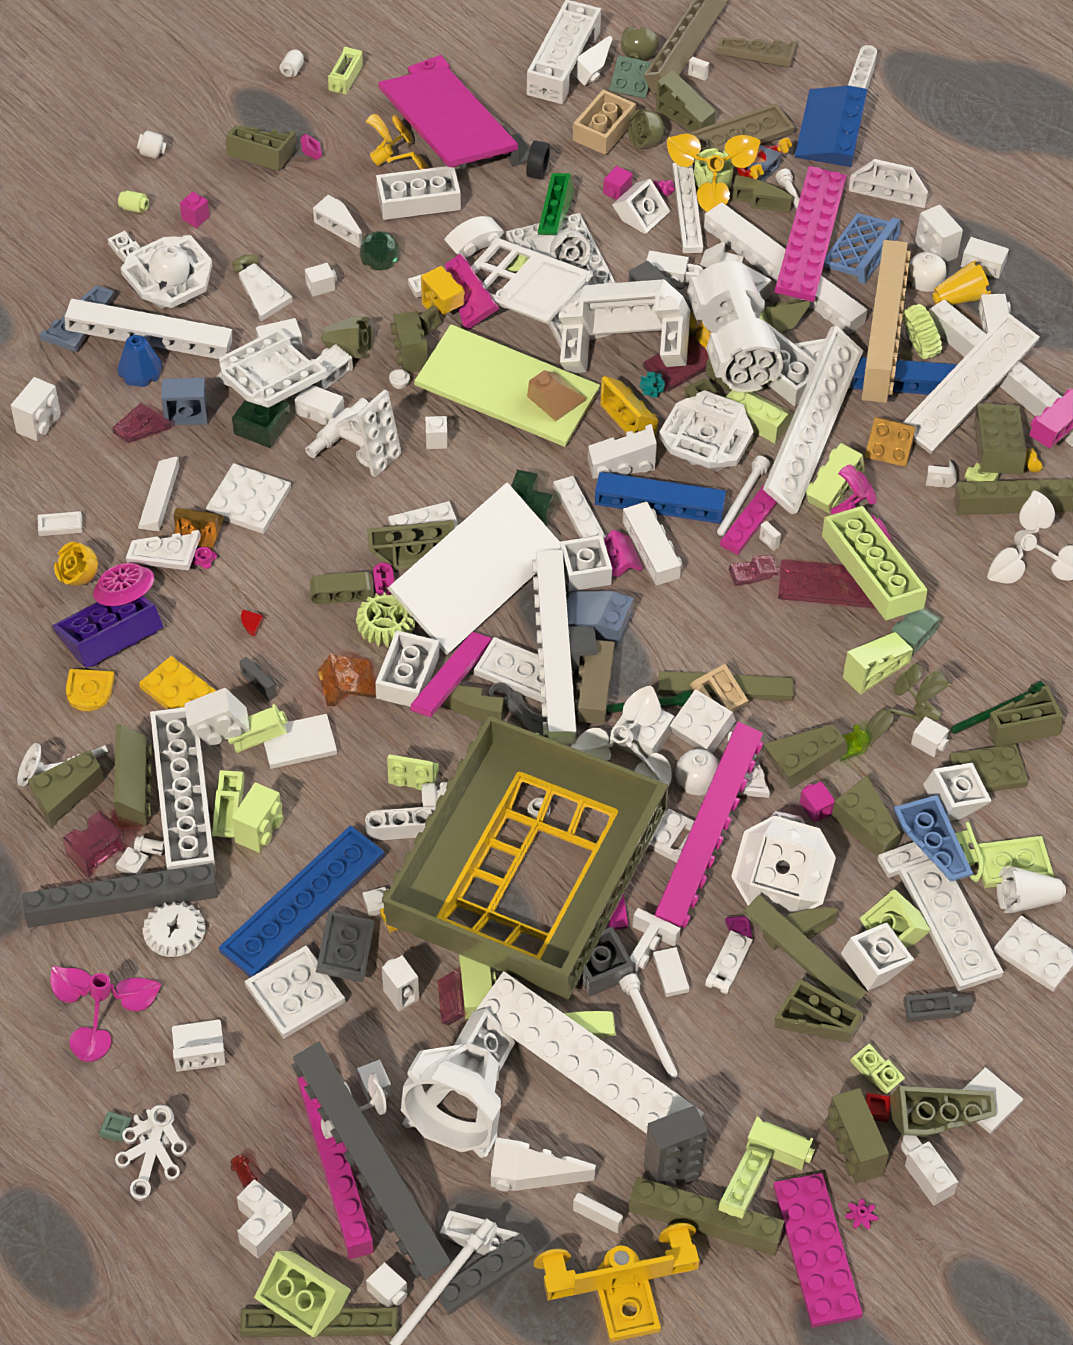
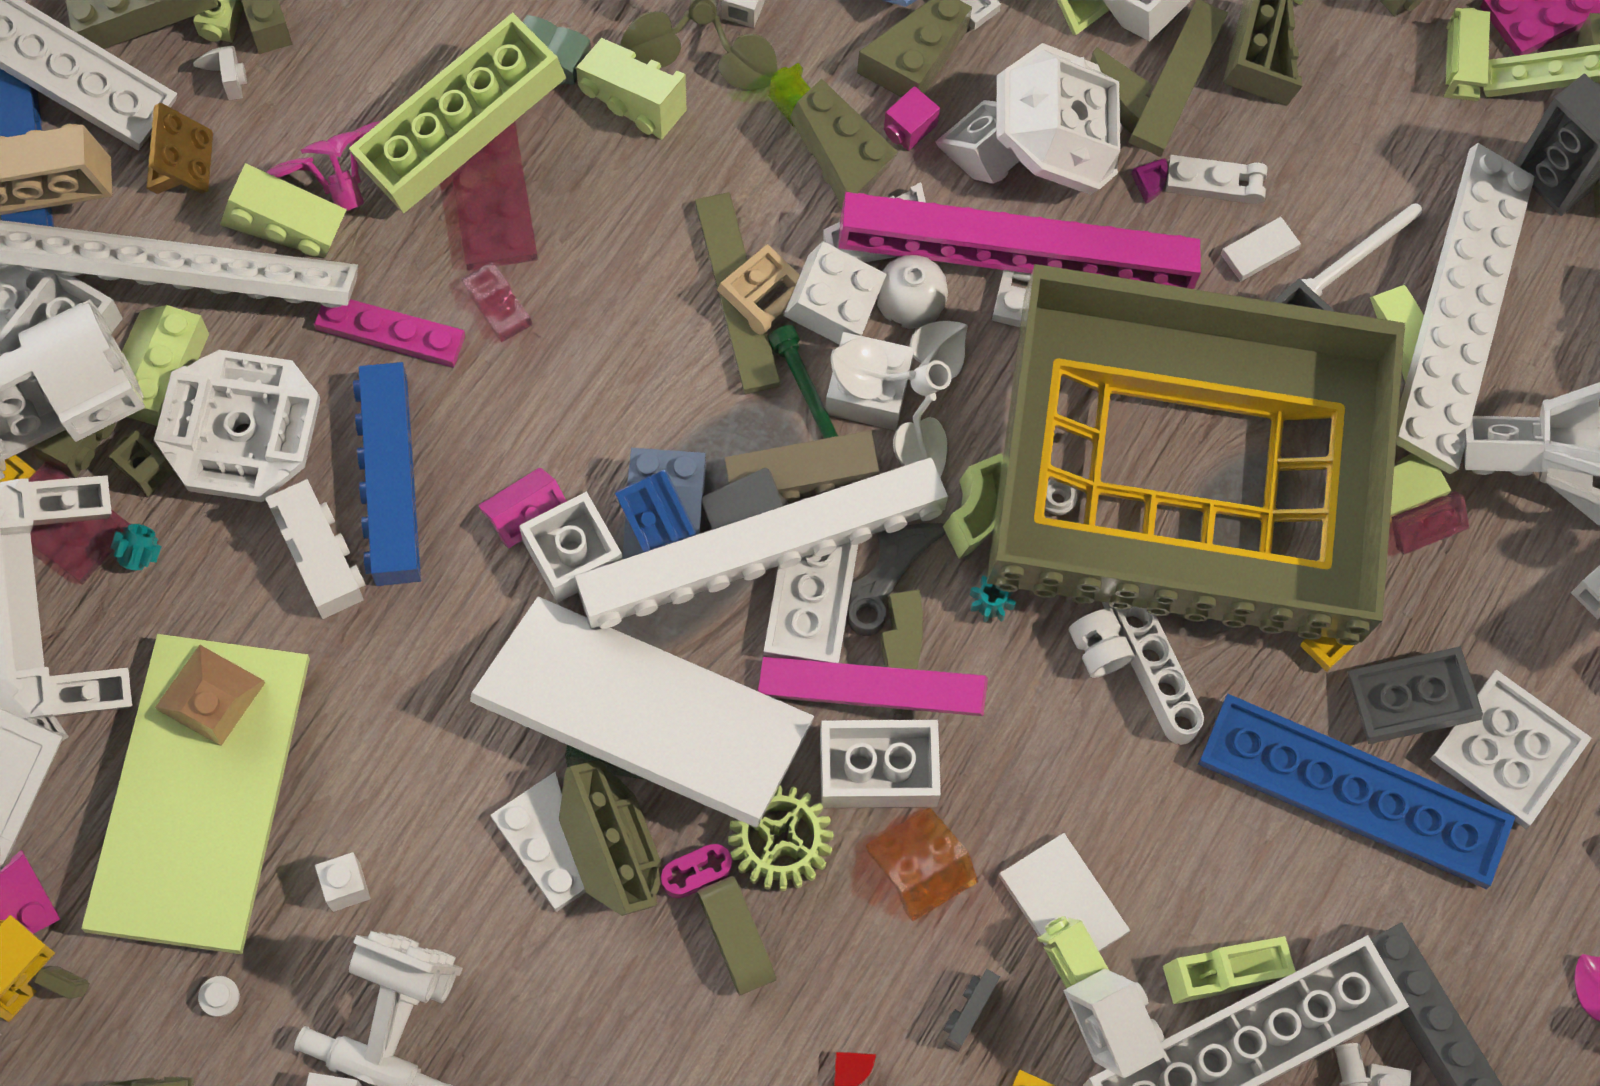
camera: 110 degrees left, 15 degrees up
white gear [143,900,205,957] -> none
yellowish green brick [232,782,284,853] -> none
white plate [363,887,386,917] -> none
white brick [382,955,419,1012] -> none
yellowish green bracket [387,754,439,790] -> none
olive wedge [390,311,428,373] -> none
clear green brick [511,469,553,527] -> none
white plate [553,476,605,538] -> none
yellow slope [600,376,658,435] -> none
white brick [622,502,683,586] -> none
white bracket [630,908,680,975] -> none
white piece [717,456,770,536] -> none
white tile [759,521,781,551] -> none
none -> blue plate [615,469,697,552]

